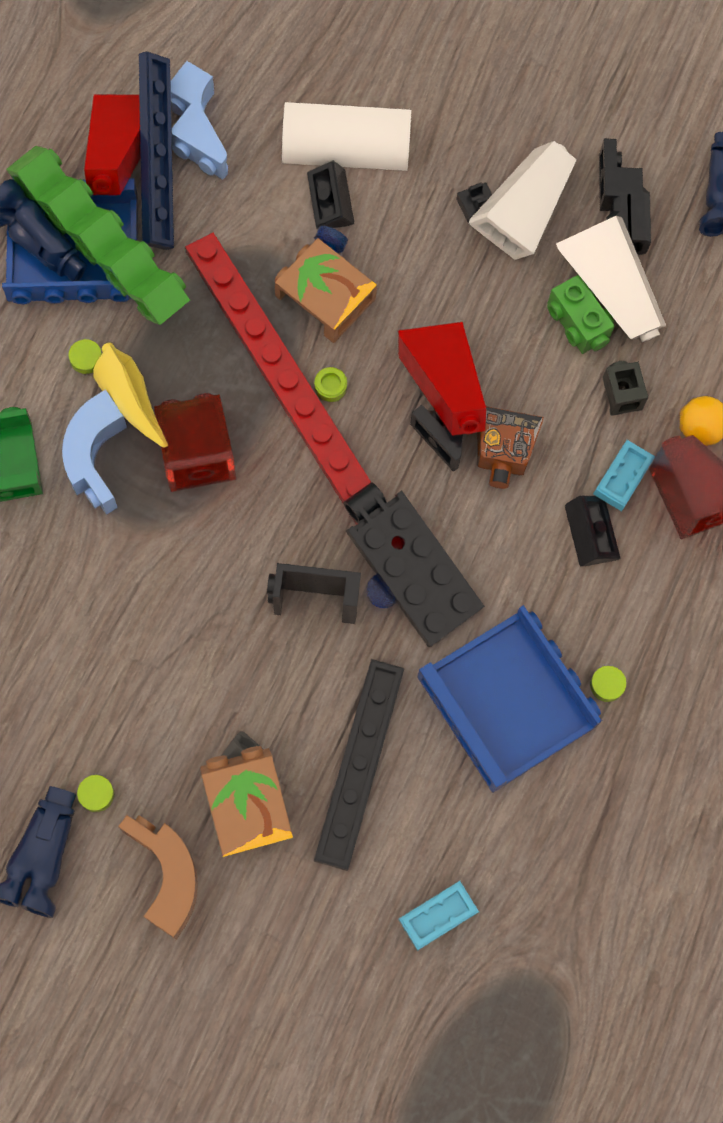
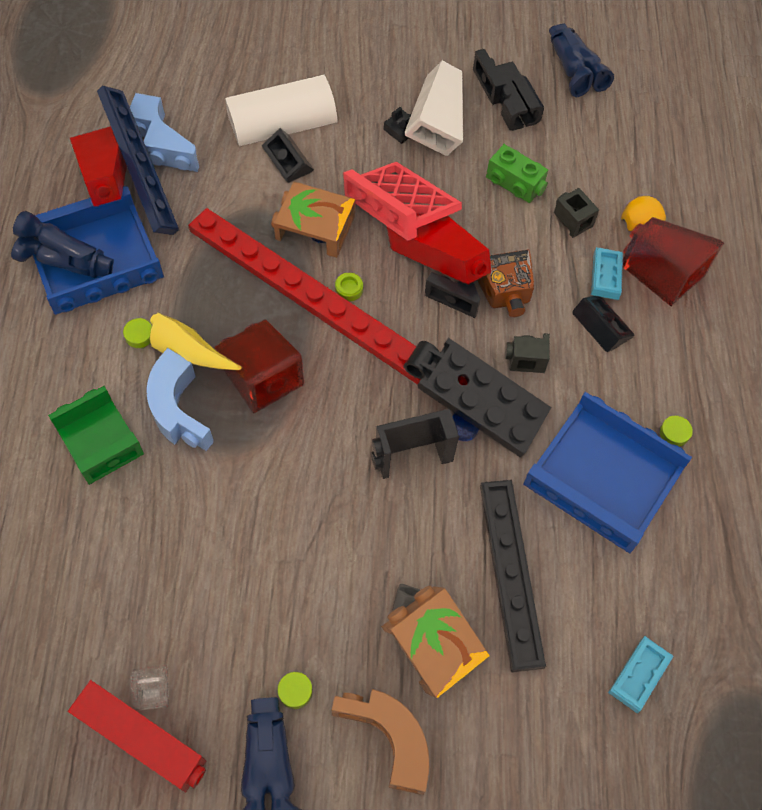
camera: 20 degrees left, 10 degrees down
bright green brick [6,146,190,325] -> none
clear blue tile [314,226,348,253] -> none
white slope [556,216,666,342] -> none
none -> coral fence [343,162,462,241]
none -> pearl dark grey brick [505,333,550,373]

